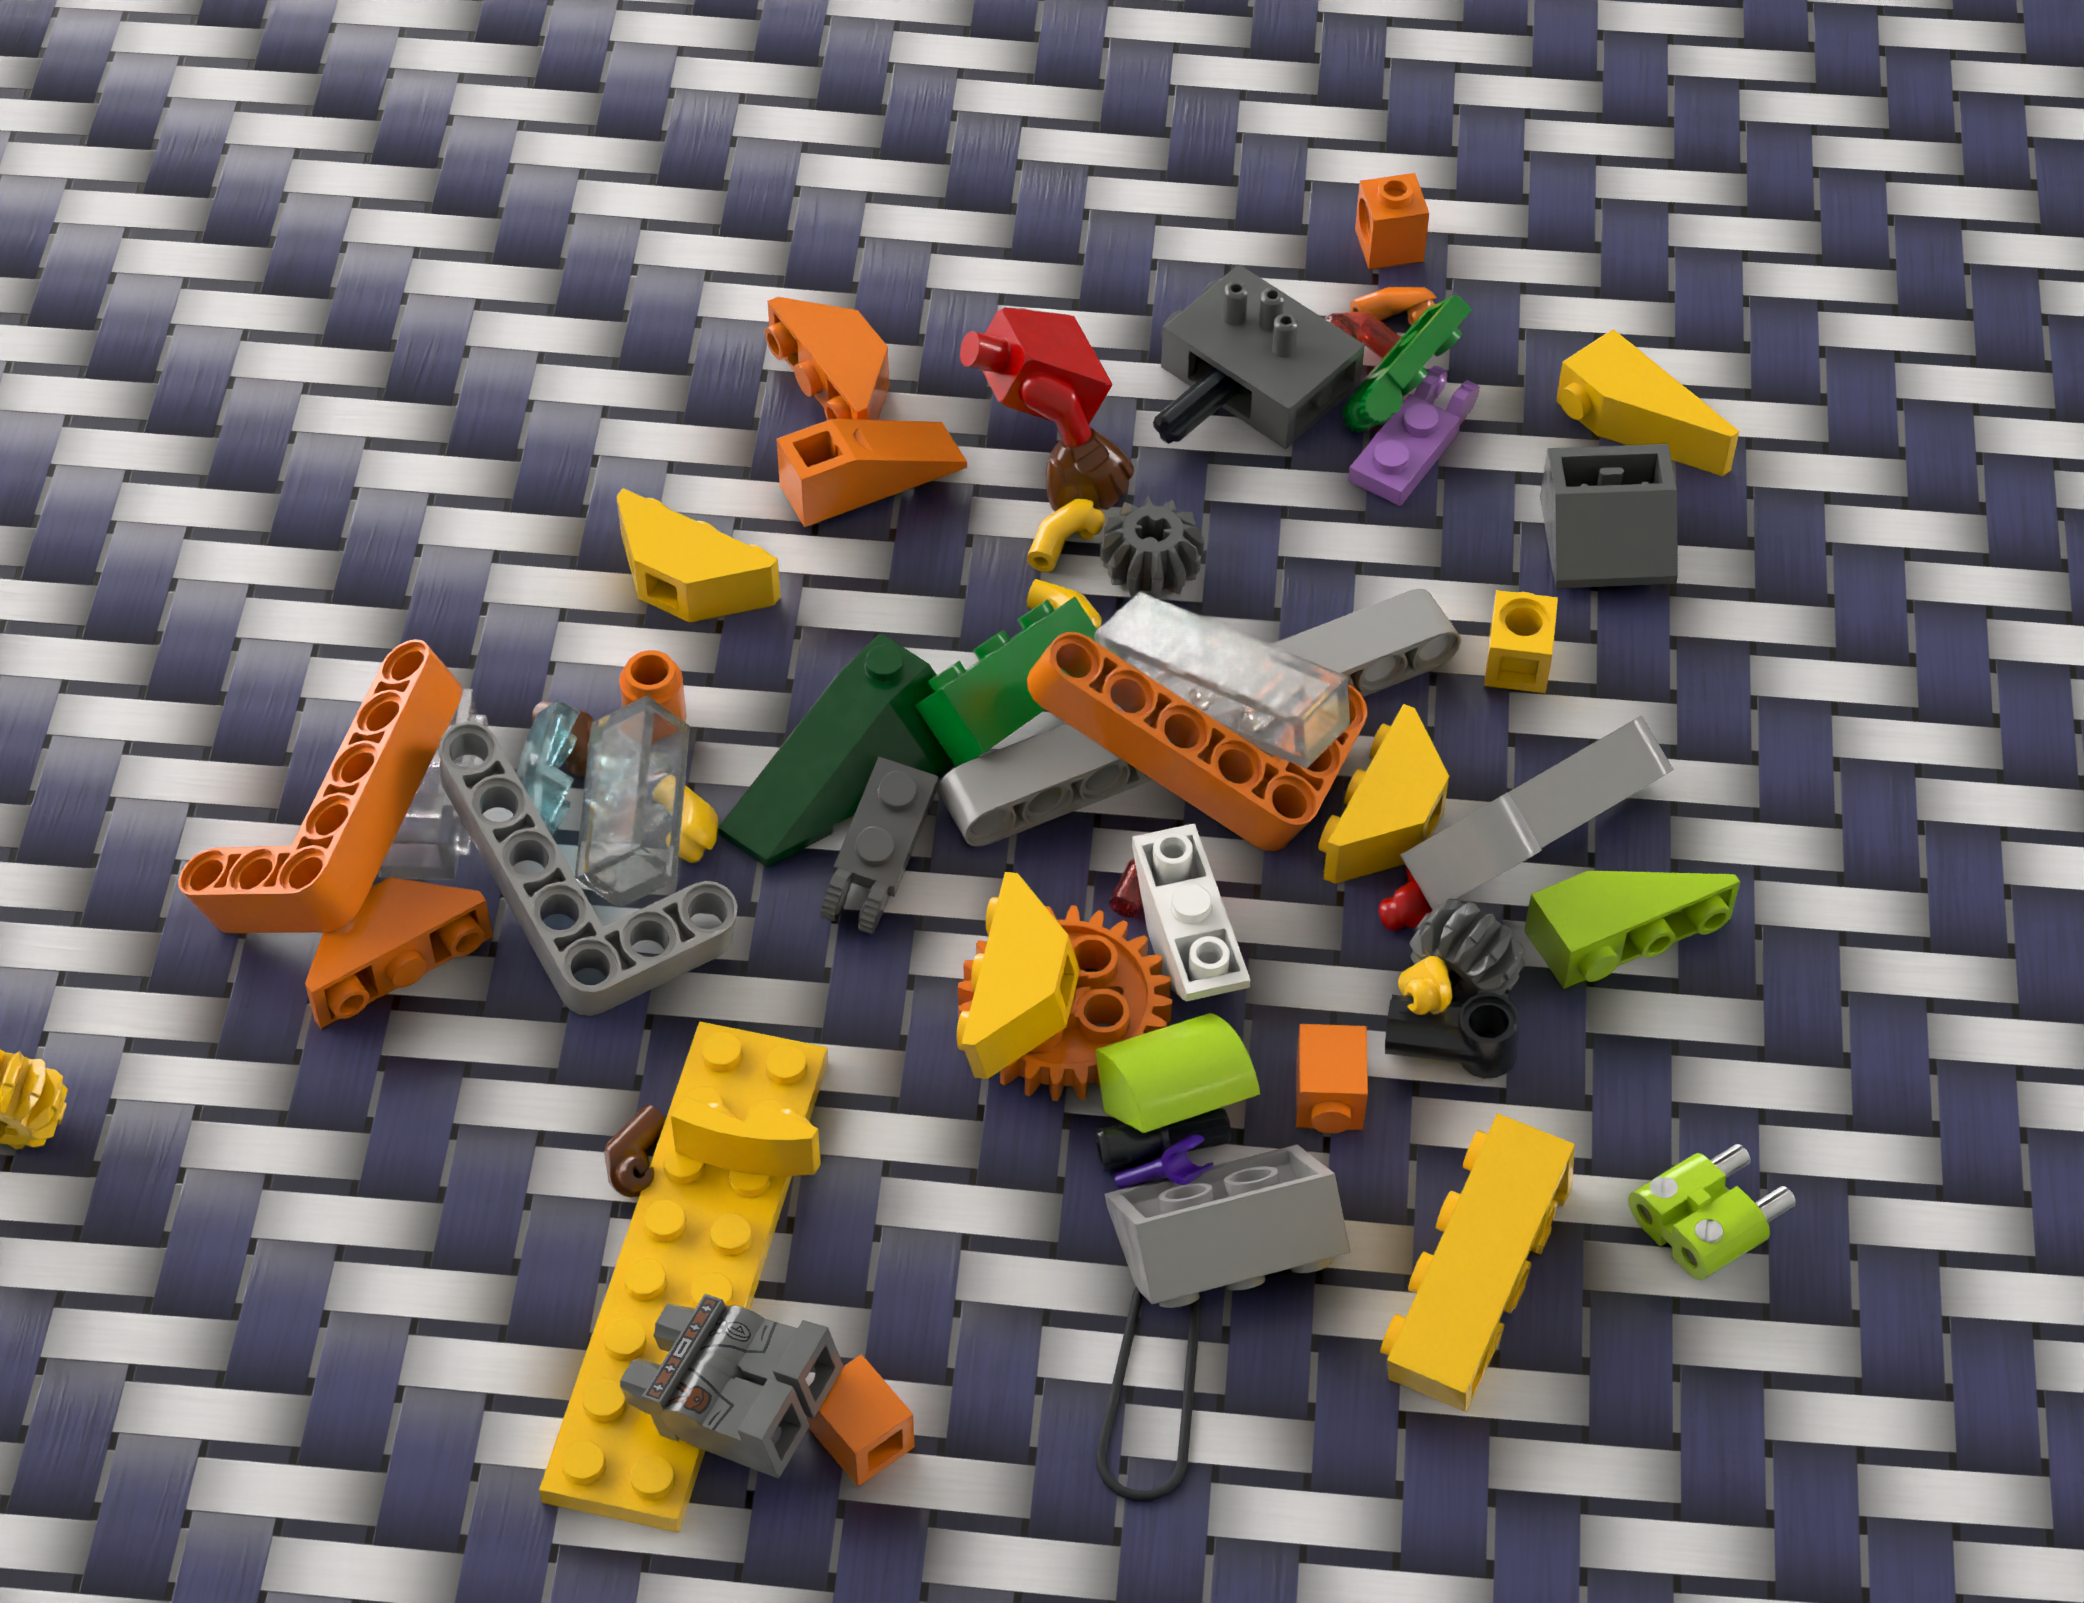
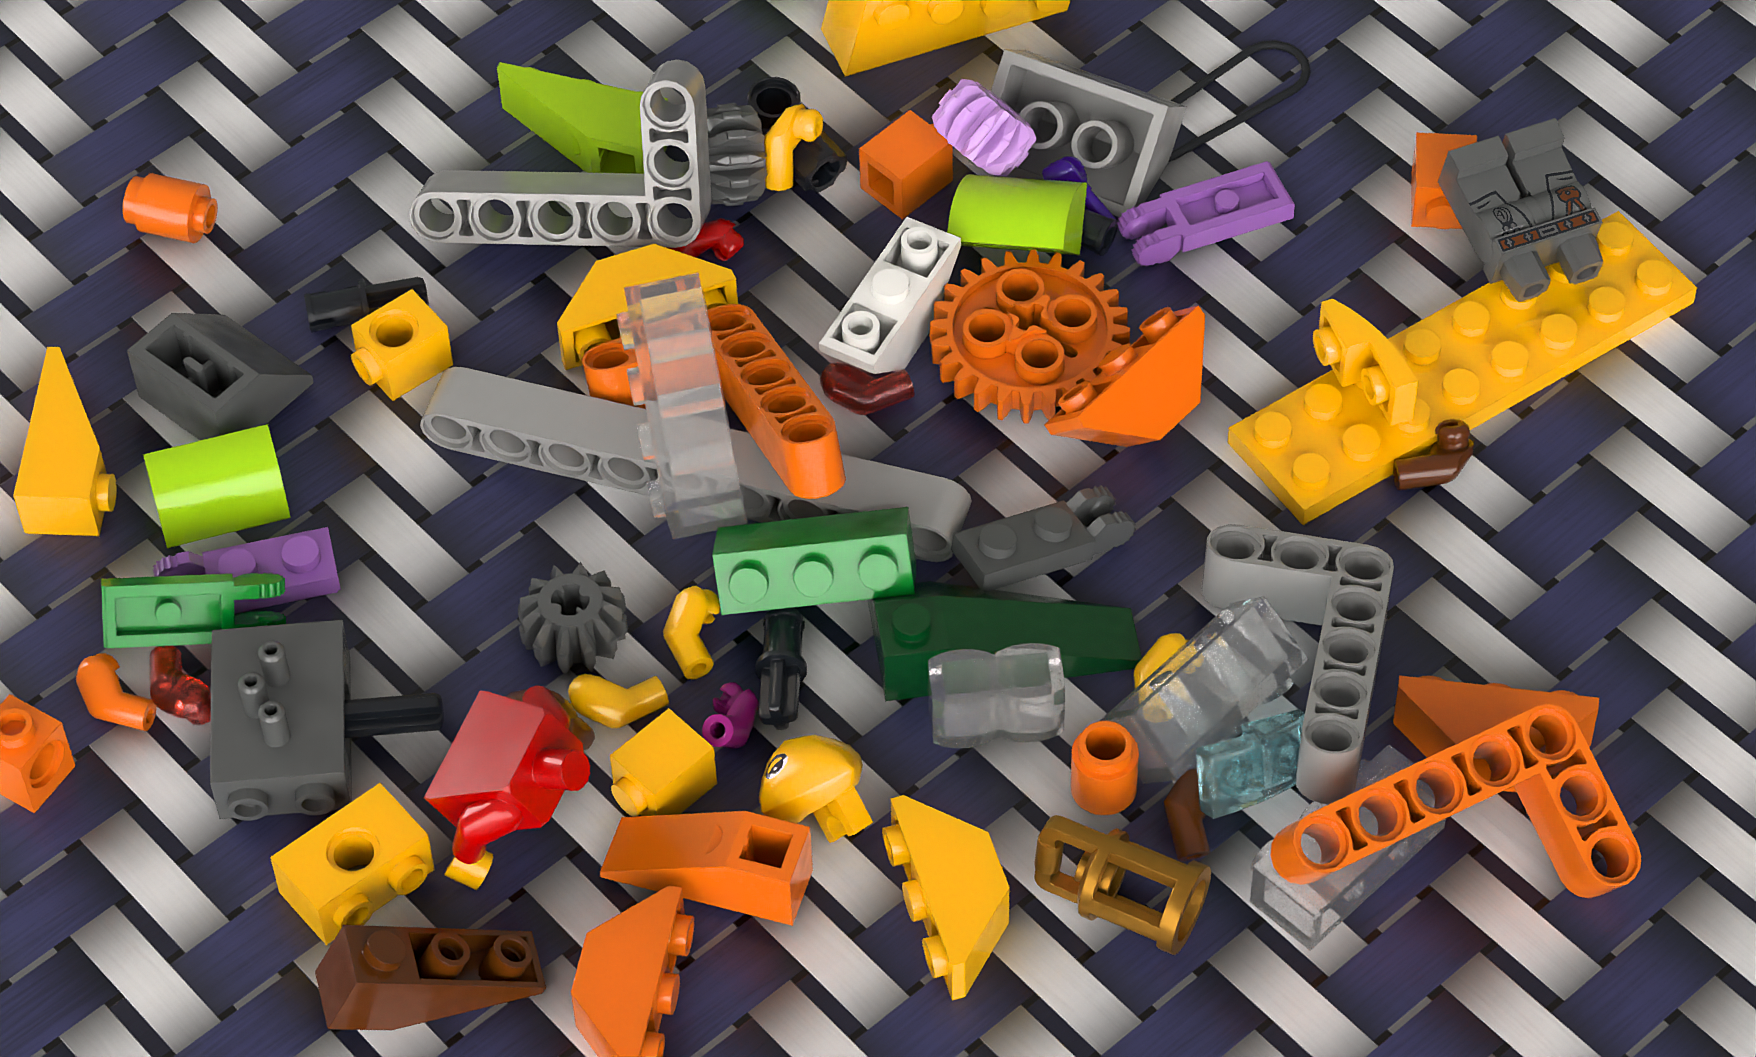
camera: 135 degrees left, 0 degrees up
yellow slope [957,872,1080,1079] -> none
none -> orange brick [123,173,218,243]
none -> lime brick [143,424,291,548]
none -> yellow brick [270,783,435,945]
none -> black axle [304,277,429,333]
none -> reddish brown slope [315,925,546,1031]
none -> yellow brick [610,708,717,817]
none -> magenta arm [702,682,759,748]
none -> black axle [755,608,807,730]
none -> yellow piece [759,735,873,843]
none -> clear brick [928,643,1065,748]
none -> lavender gear [931,79,1036,177]
none -> pearl gold piece [1034,815,1211,955]
none -> orange slope [1044,305,1205,447]
none -> medium lavender hinge [1117,161,1295,267]

